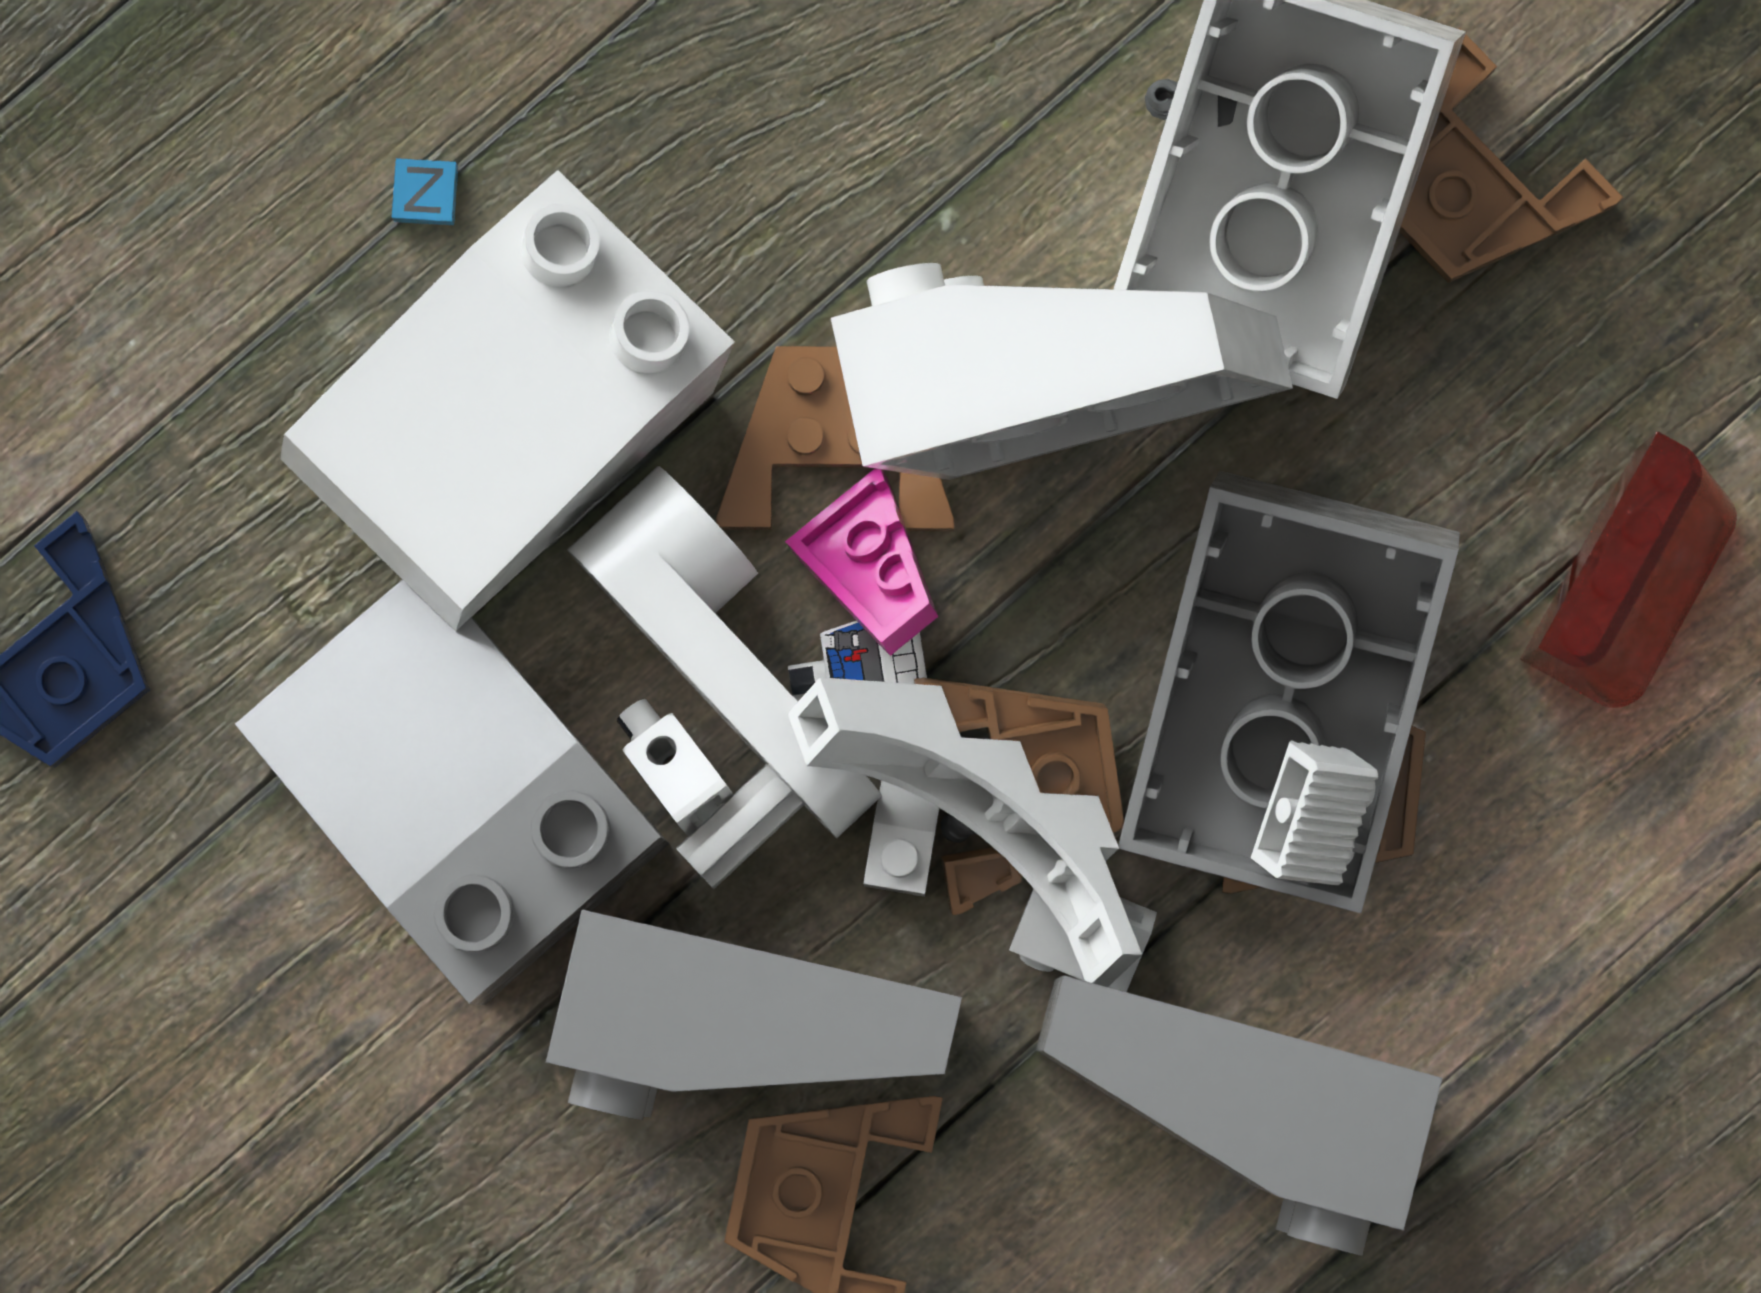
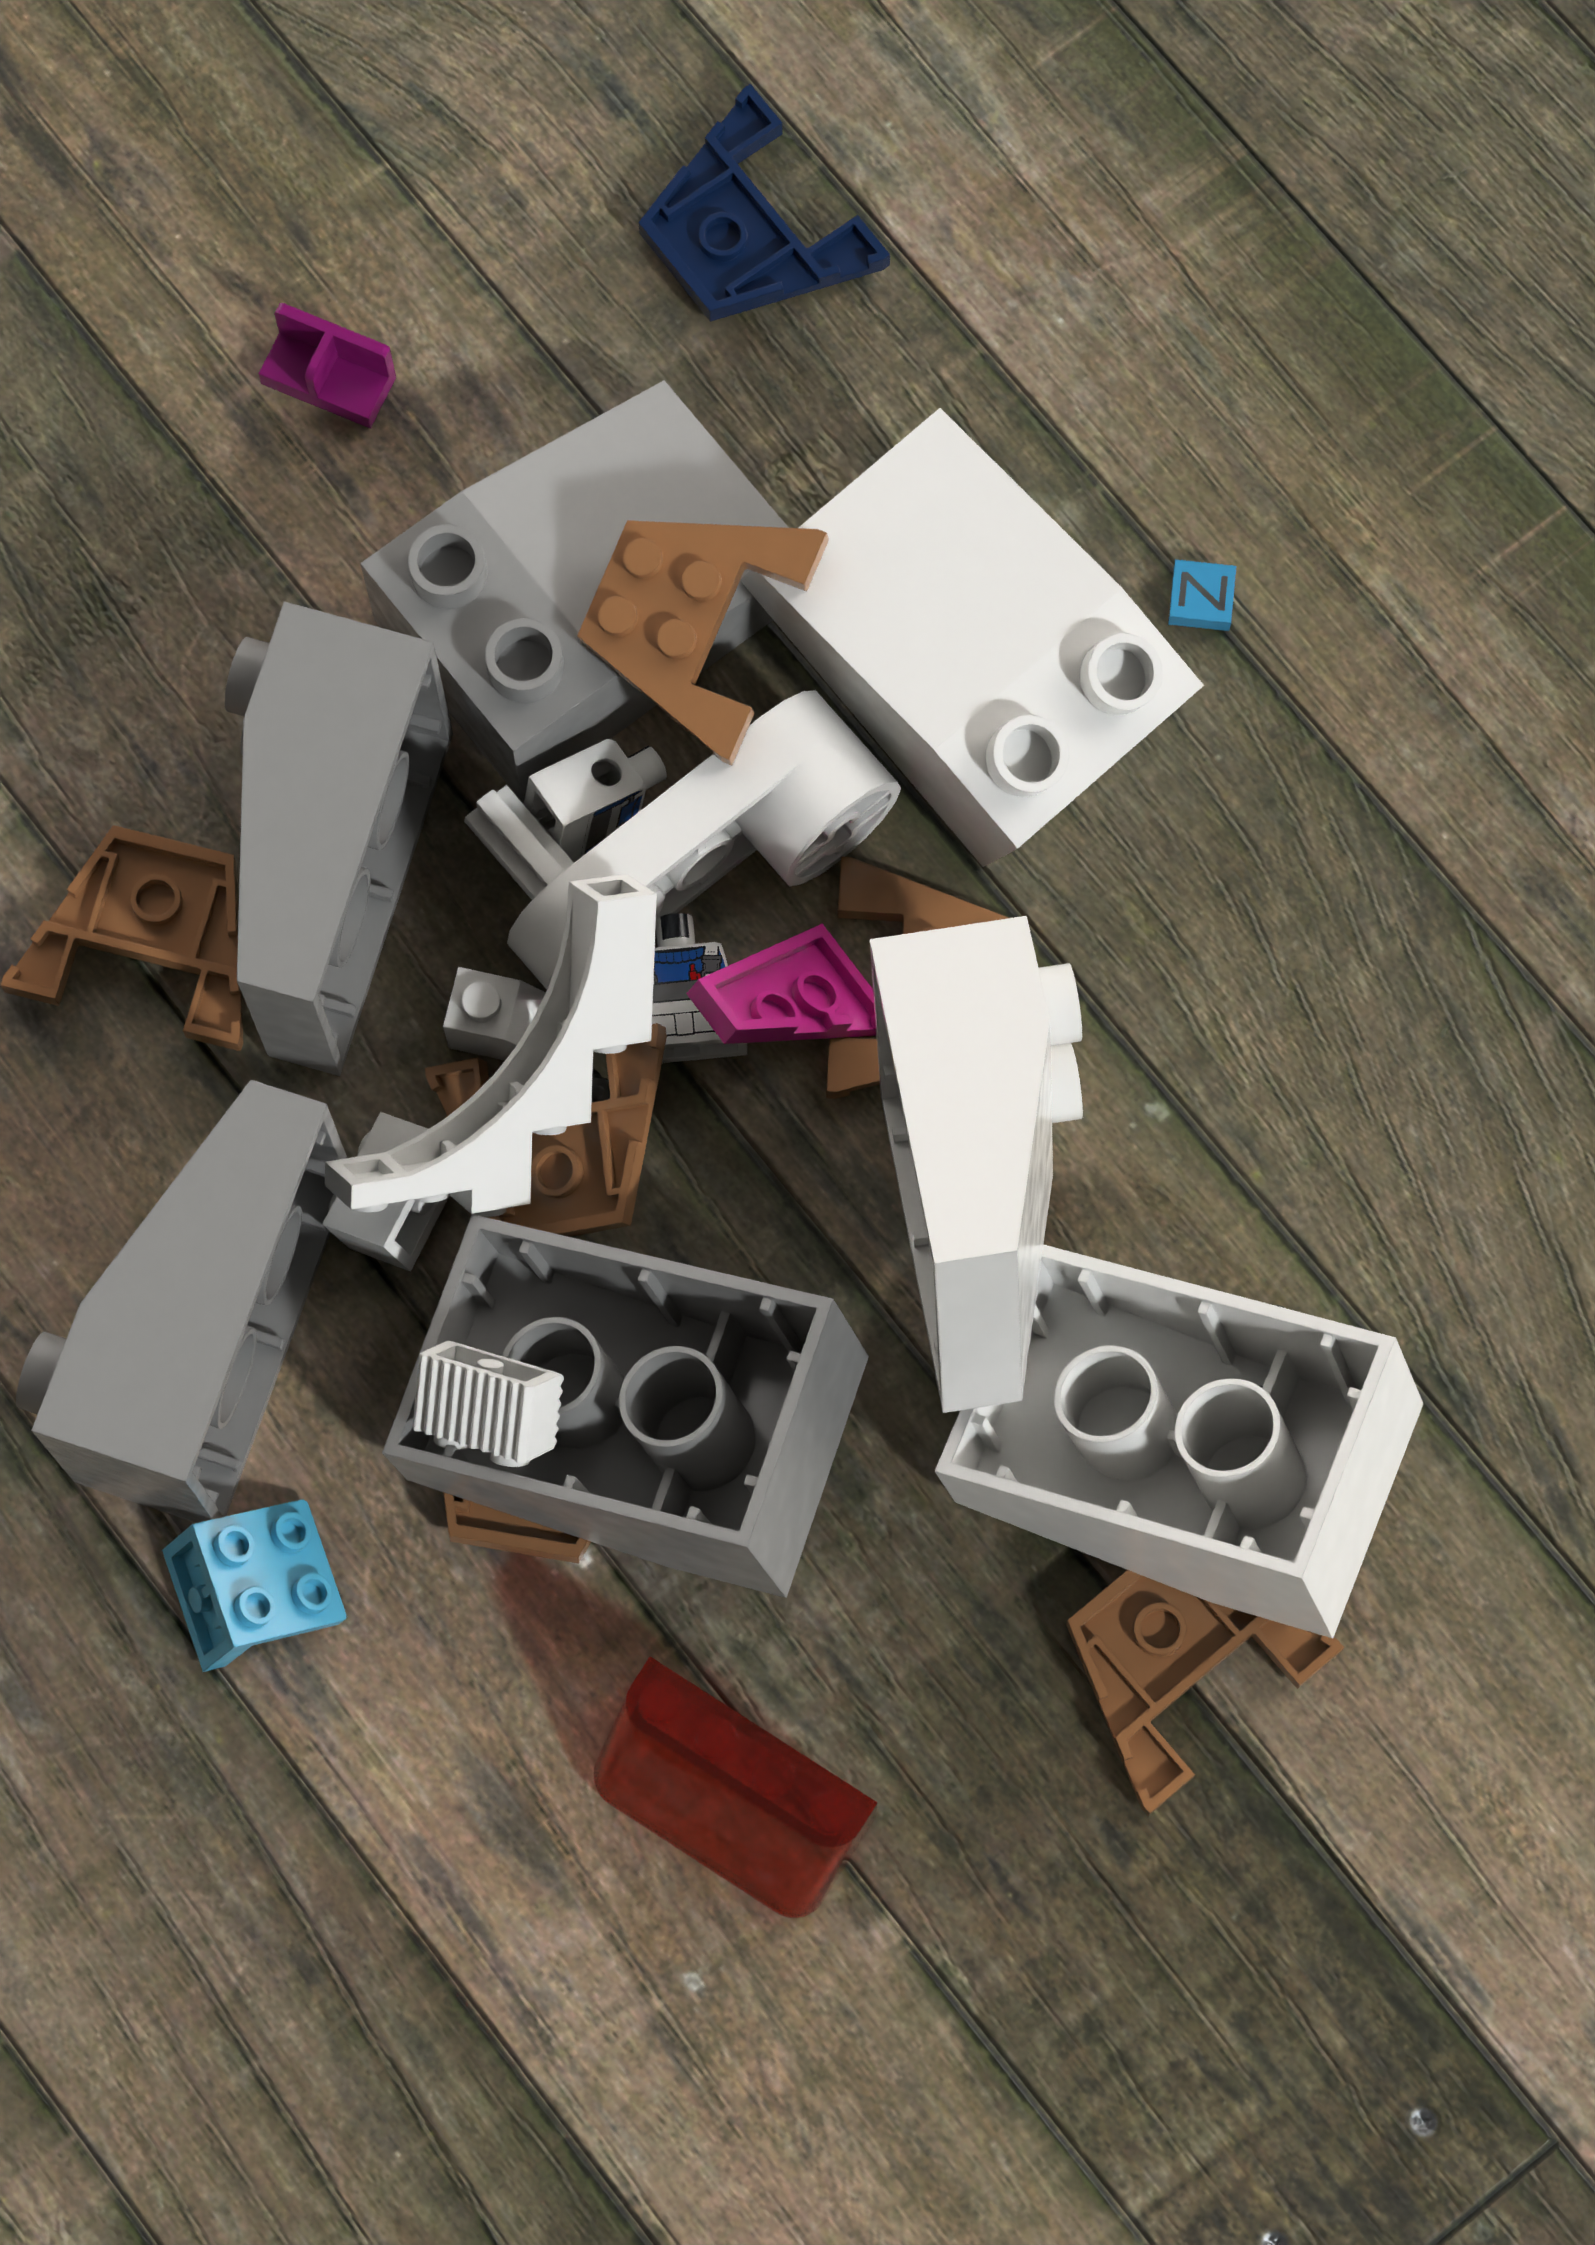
camera: 90 degrees right, 10 degrees down
none -> medium azure bracket [162,1500,347,1672]
none -> magenta panel [258,303,396,429]
none -> medium nougat wing [577,520,829,766]

